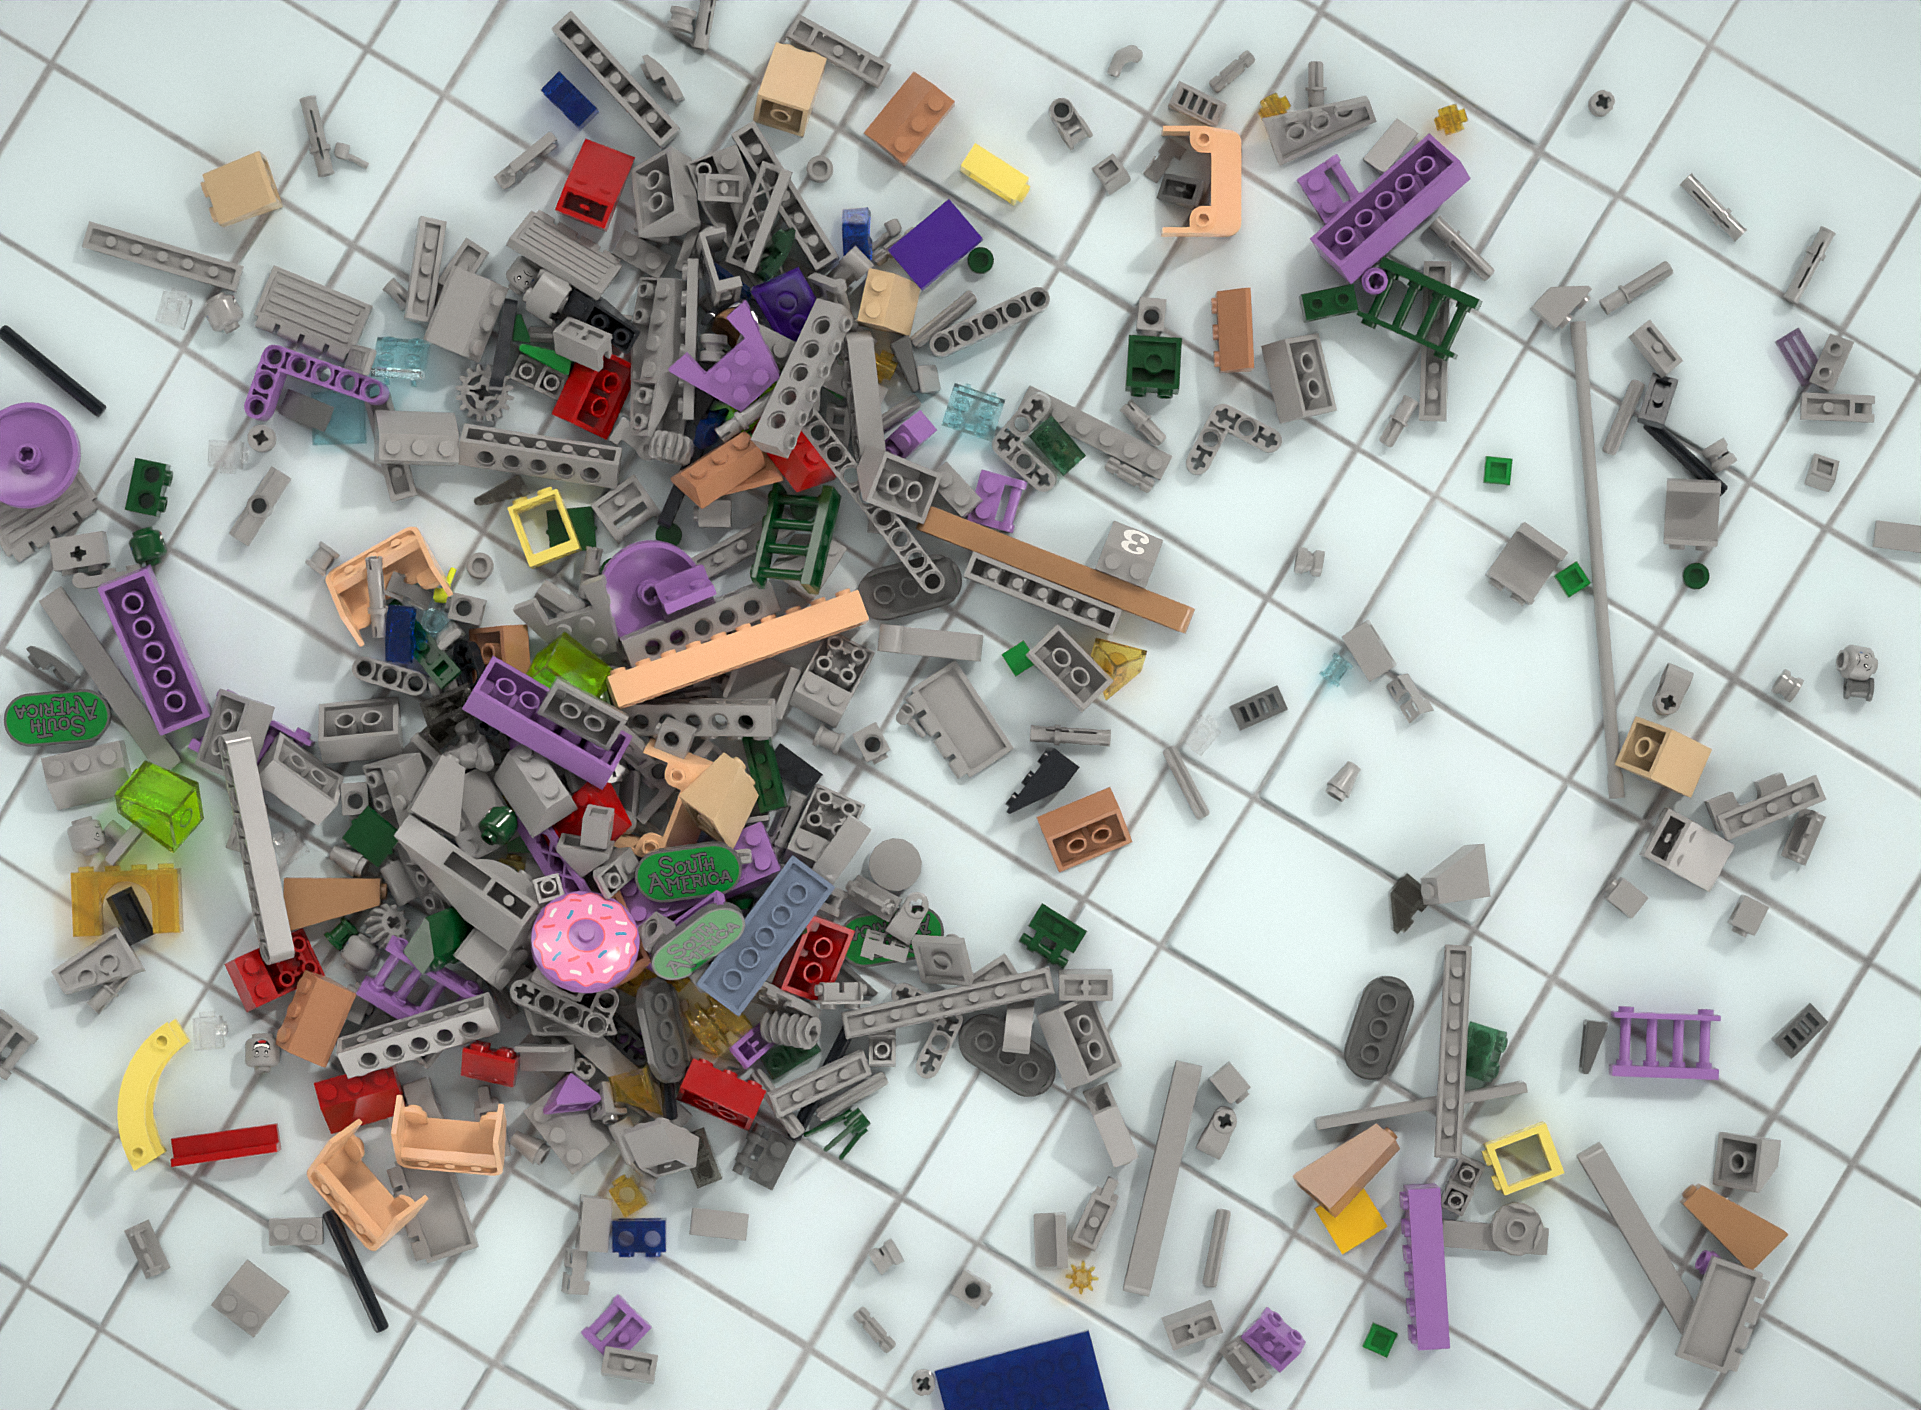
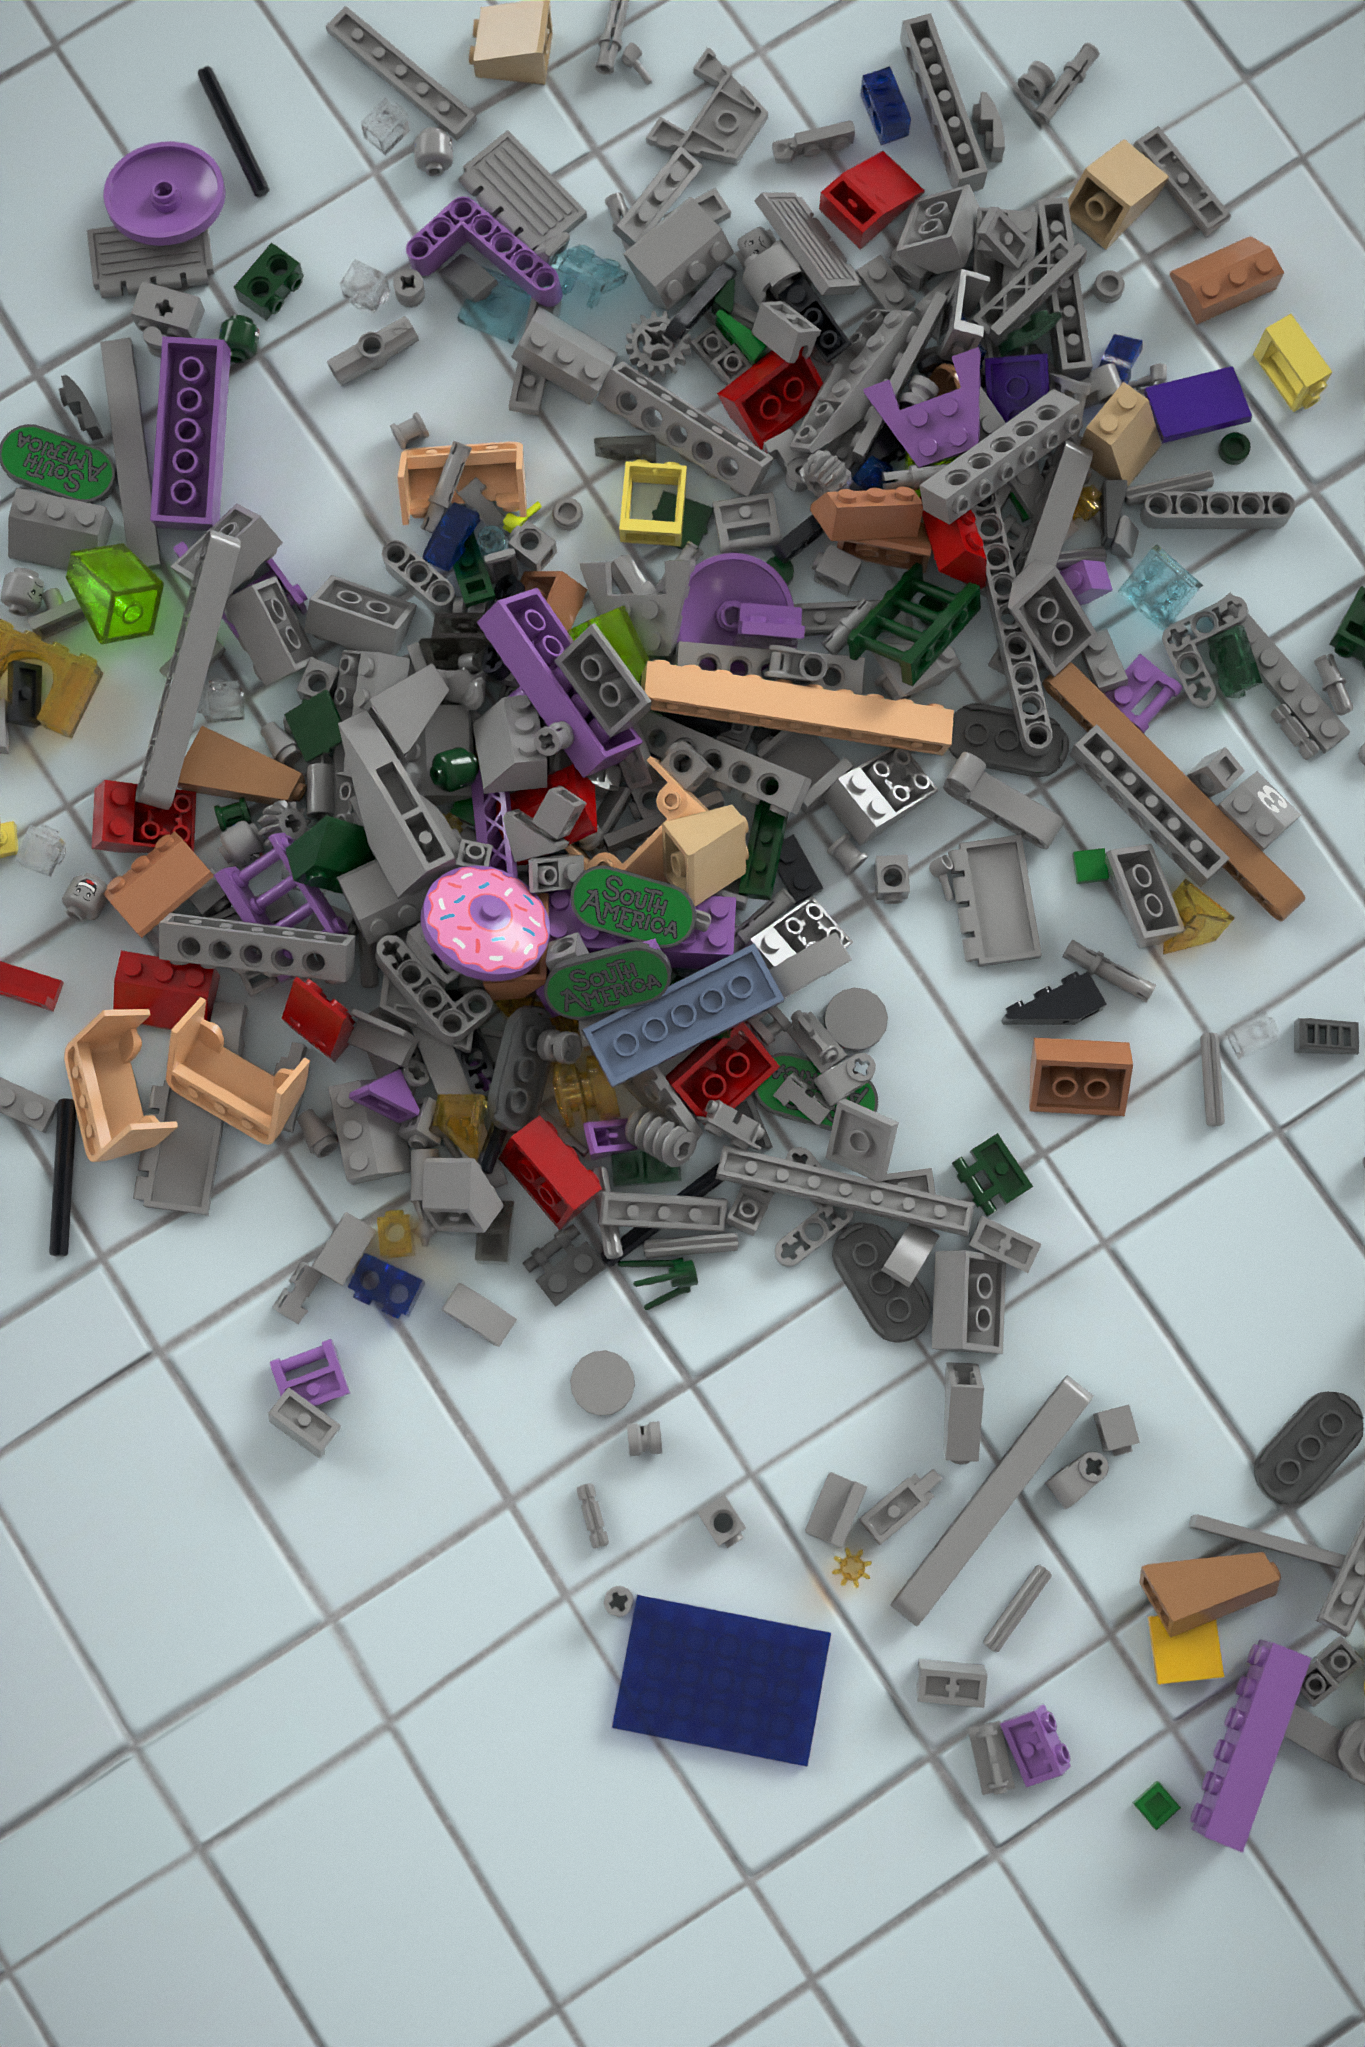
camera: 25 degrees right, 10 degrees down
none -> light grey bush [534,721,574,756]
none -> light grey wheel [537,1029,582,1064]
none -> light grey tile [570,1350,635,1416]
none -> light grey wing [646,47,768,165]
none -> light grey piece [765,645,828,683]
none -> light grey pin [821,598,875,655]
none -> light grey brick [1187,747,1245,798]

